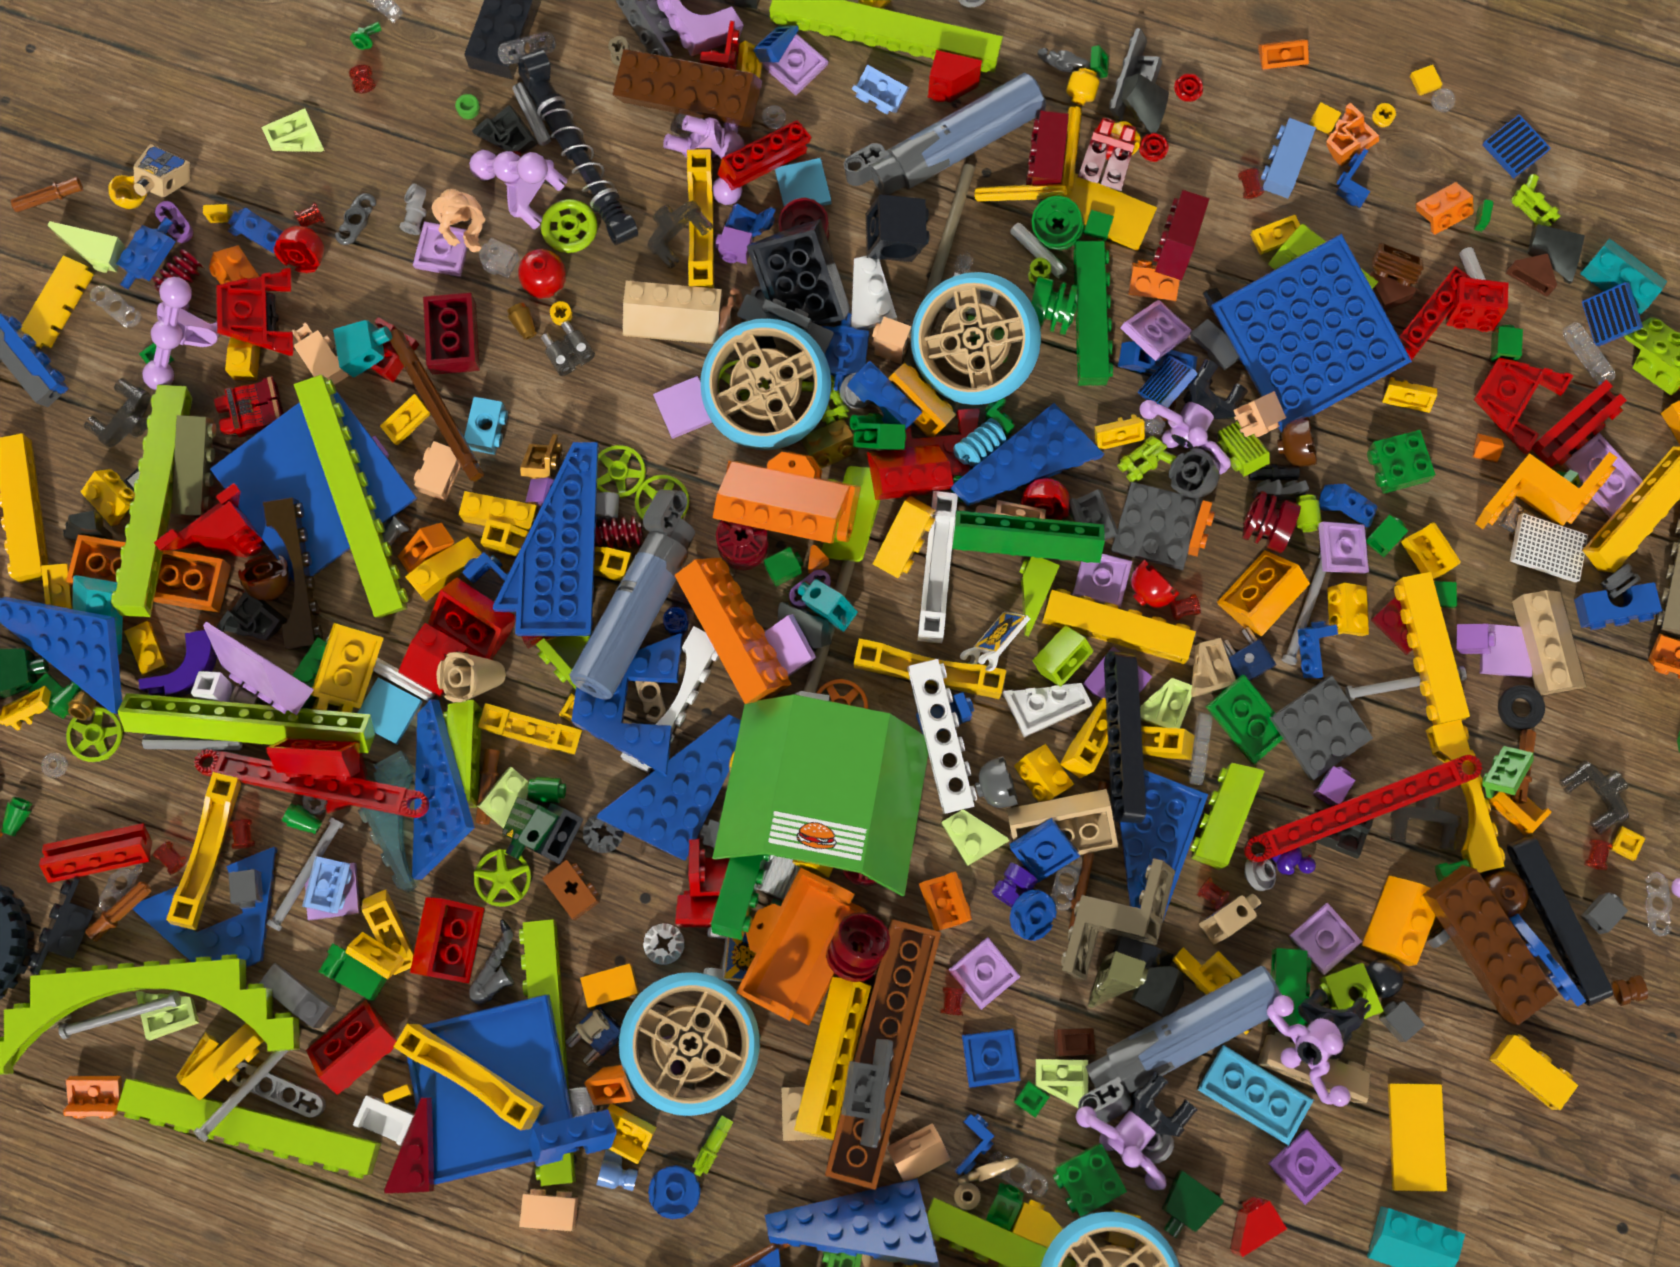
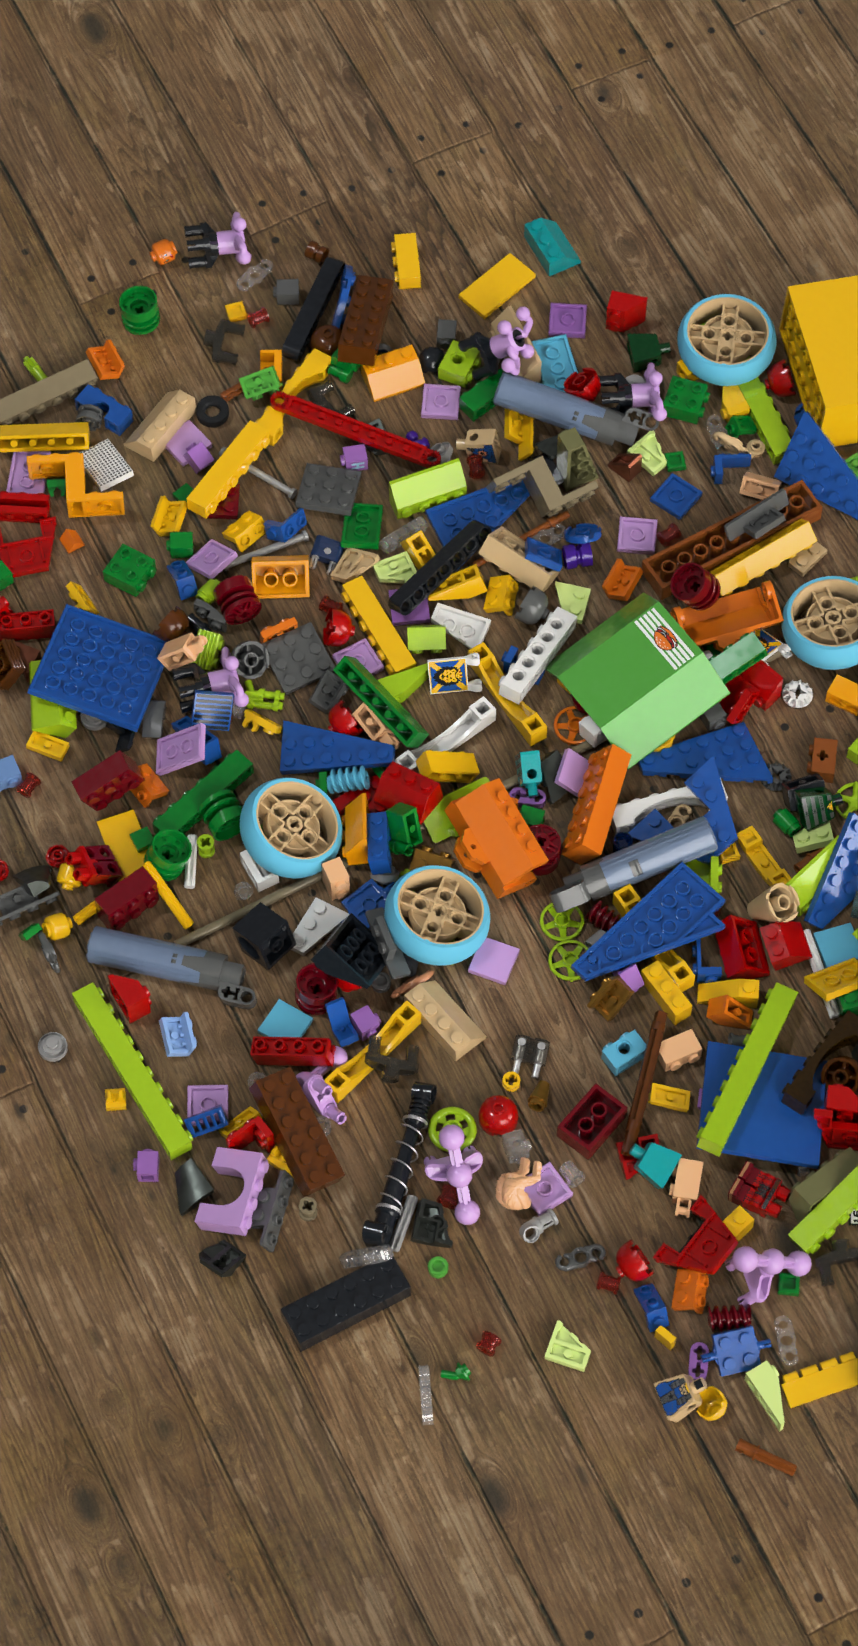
camera: 135 degrees left, 15 degrees down
none -> clear bush [559,1160,586,1188]
none -> red cylinder [563,367,601,402]

